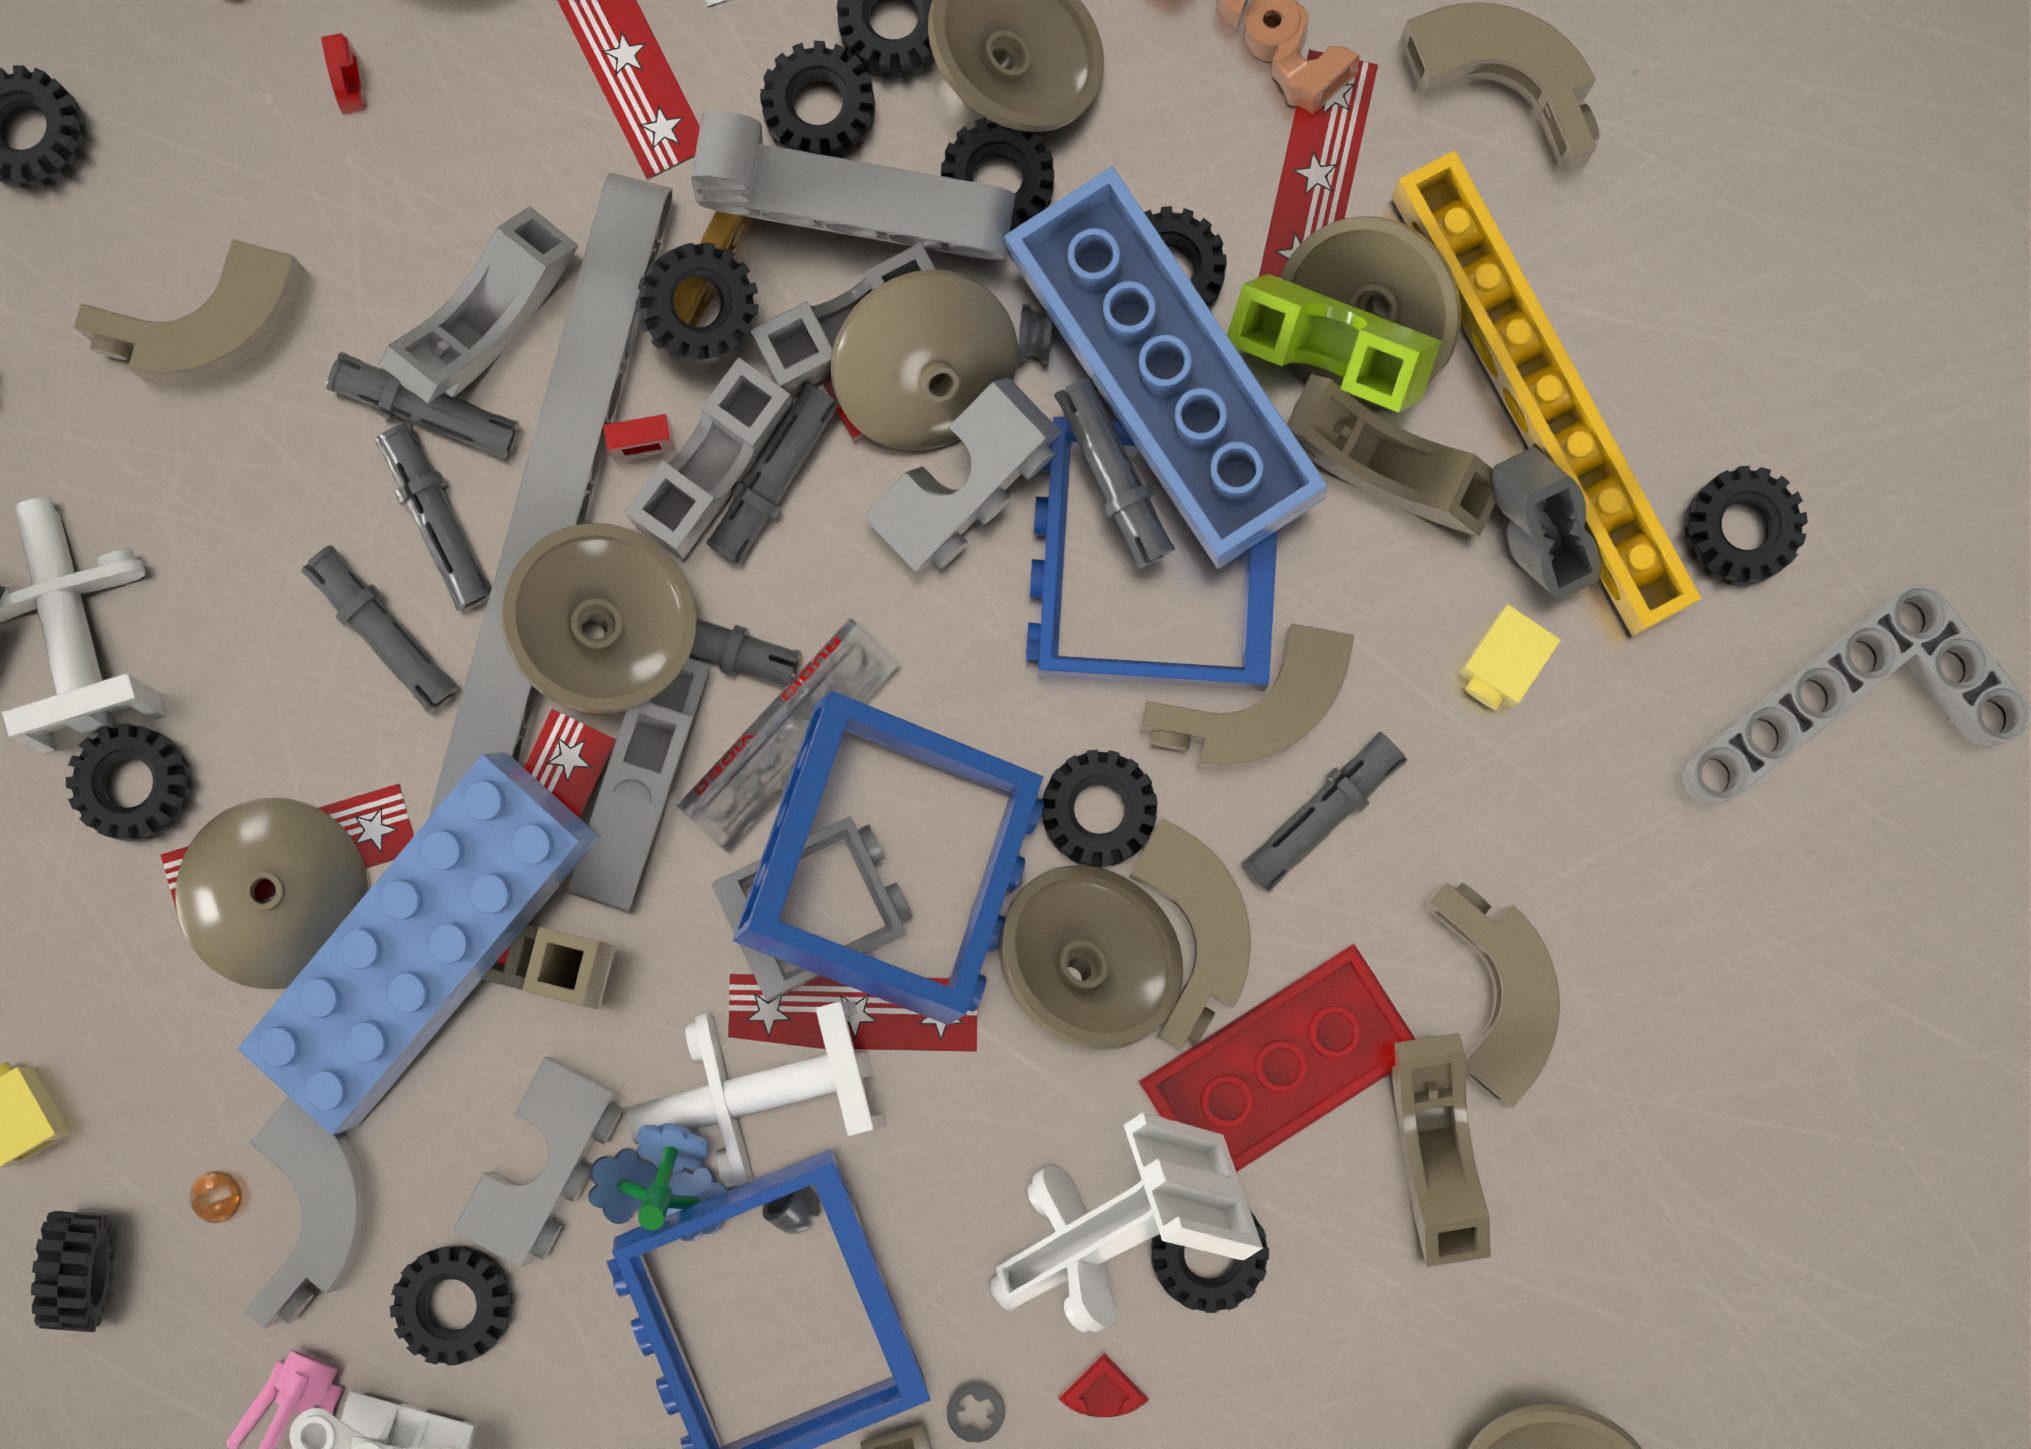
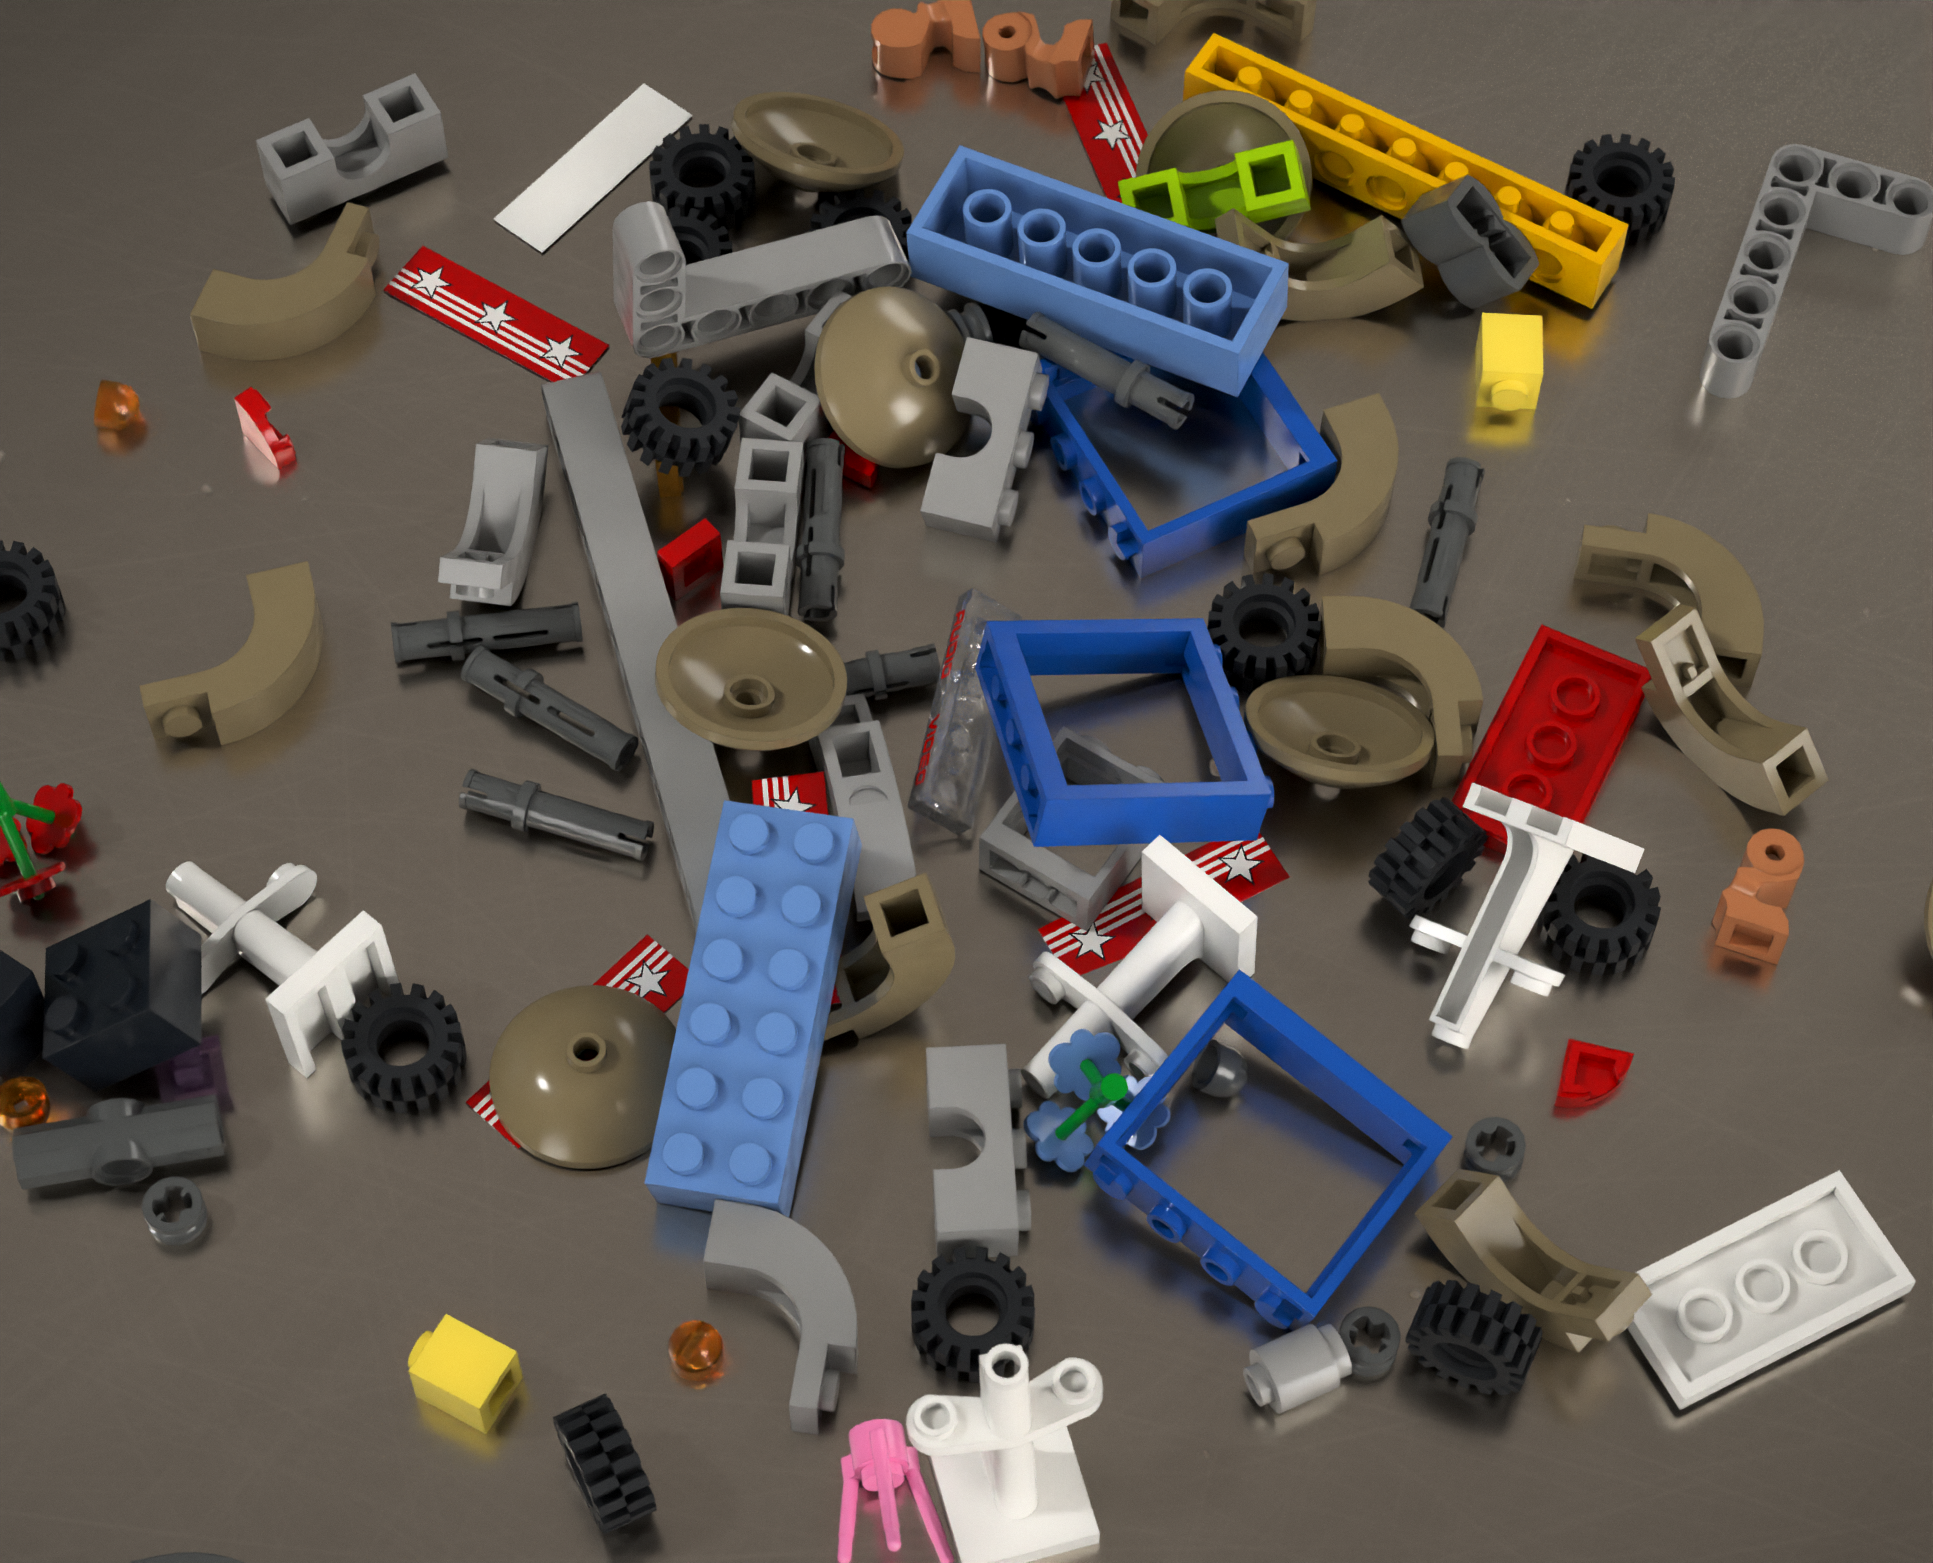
camera: 30 degrees left, 25 degrees down
none -> black tyre [1368,797,1488,920]
none -> nougat leg [1712,828,1805,965]

